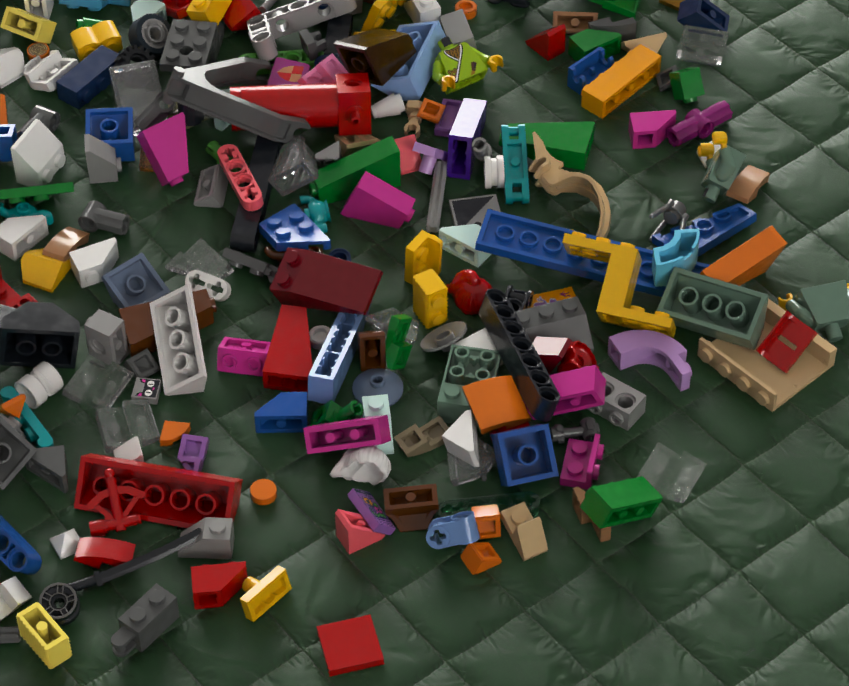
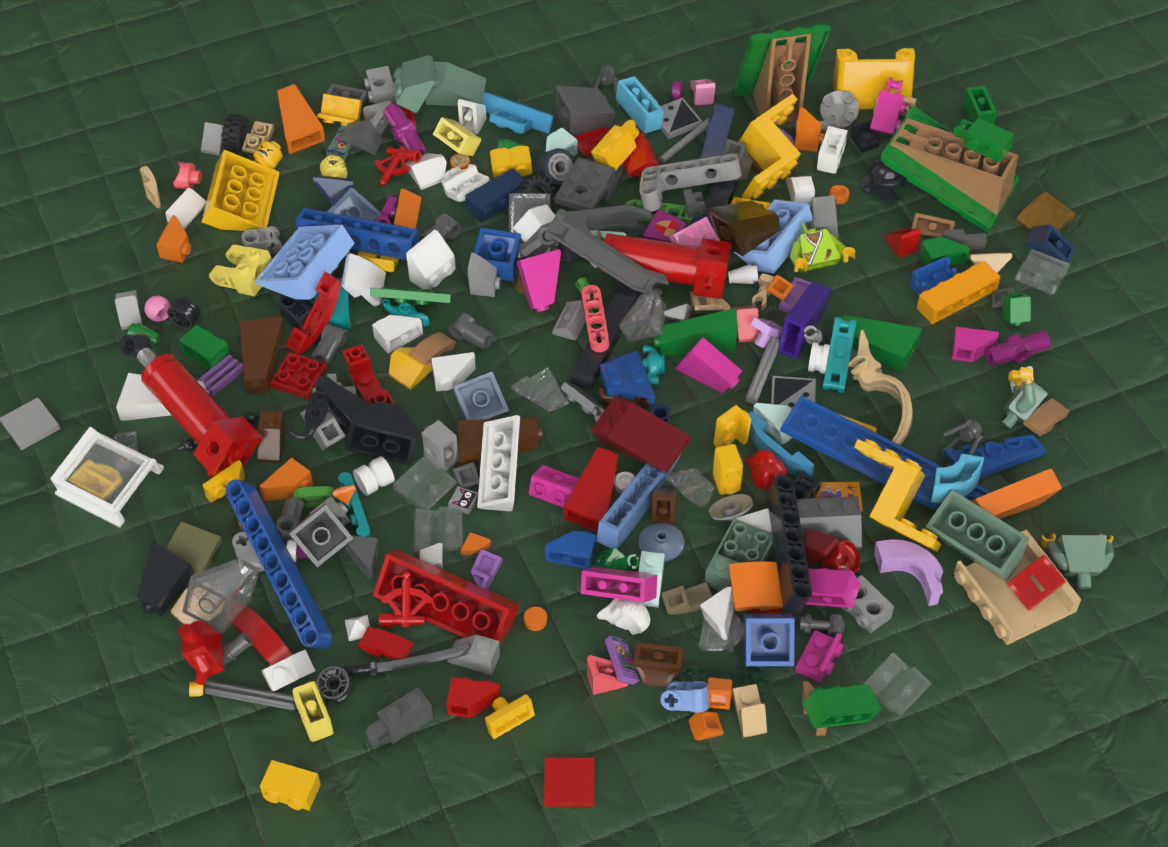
camera: 15 degrees right, 5 degrees up
white beam [185,270,231,302] -> none
green slope [386,314,413,370] -> none
none -> white slope [513,204,555,243]
none -> dark azure slope [748,411,814,478]

